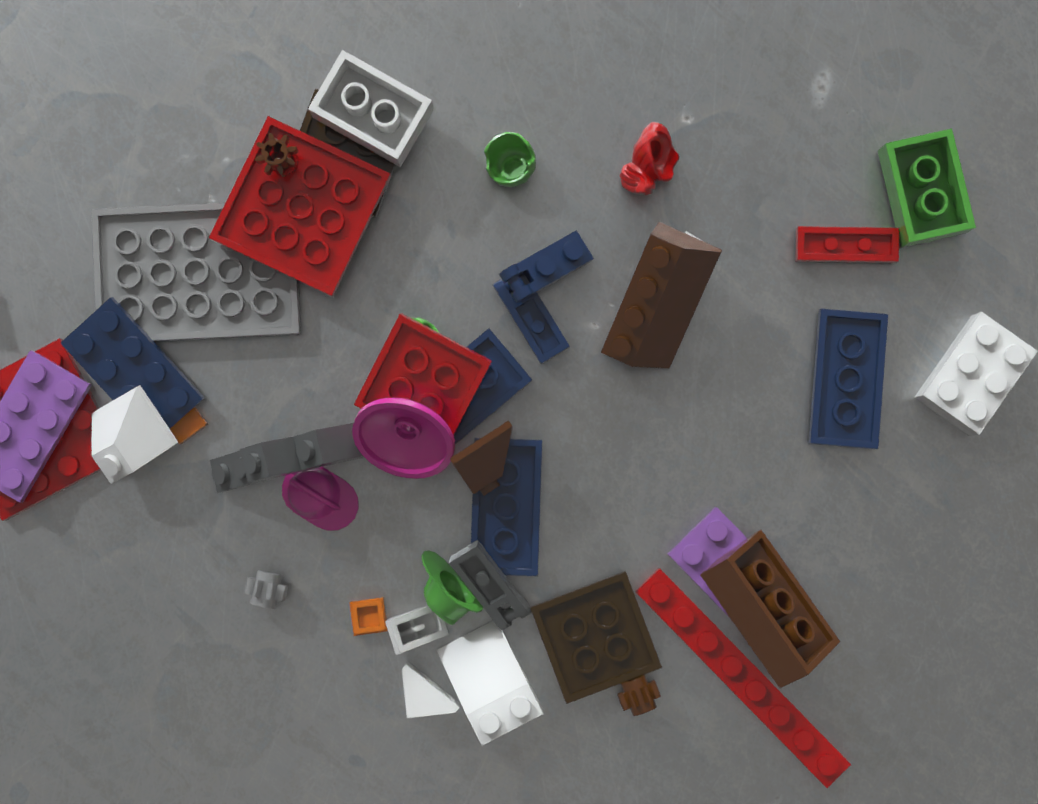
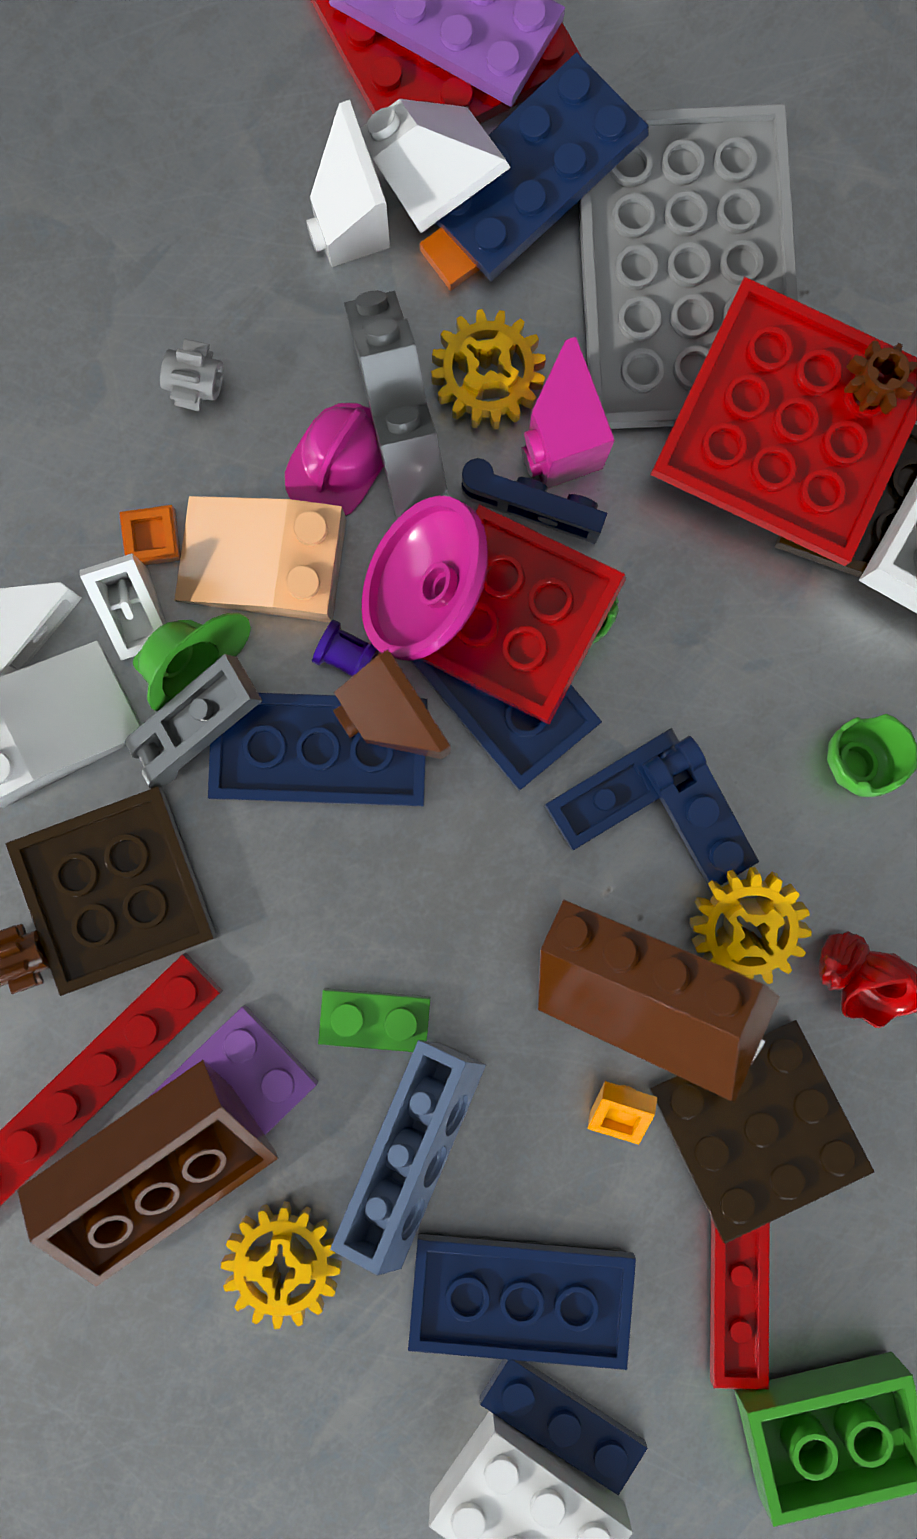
camera: 80 degrees right, 0 degrees up
none -> light nougat slope [174,496,347,622]
none -> yellow gear [221,1201,342,1329]
none -> white slope [306,100,390,267]
none -> dark purple bush [312,619,379,677]
none -> bright green plate [318,988,431,1052]
none -> sand blue brick [330,1040,486,1276]
none -> yellow gear [431,309,546,429]
none -> dark blue plate [461,458,608,544]
none -> dark blue plate [480,1359,648,1496]
none -> dark pink slope [521,337,615,489]
none -> light orange plate [587,1081,657,1145]
none -> dark brown plate [649,1020,875,1244]
none -> yellow gear [689,867,812,984]

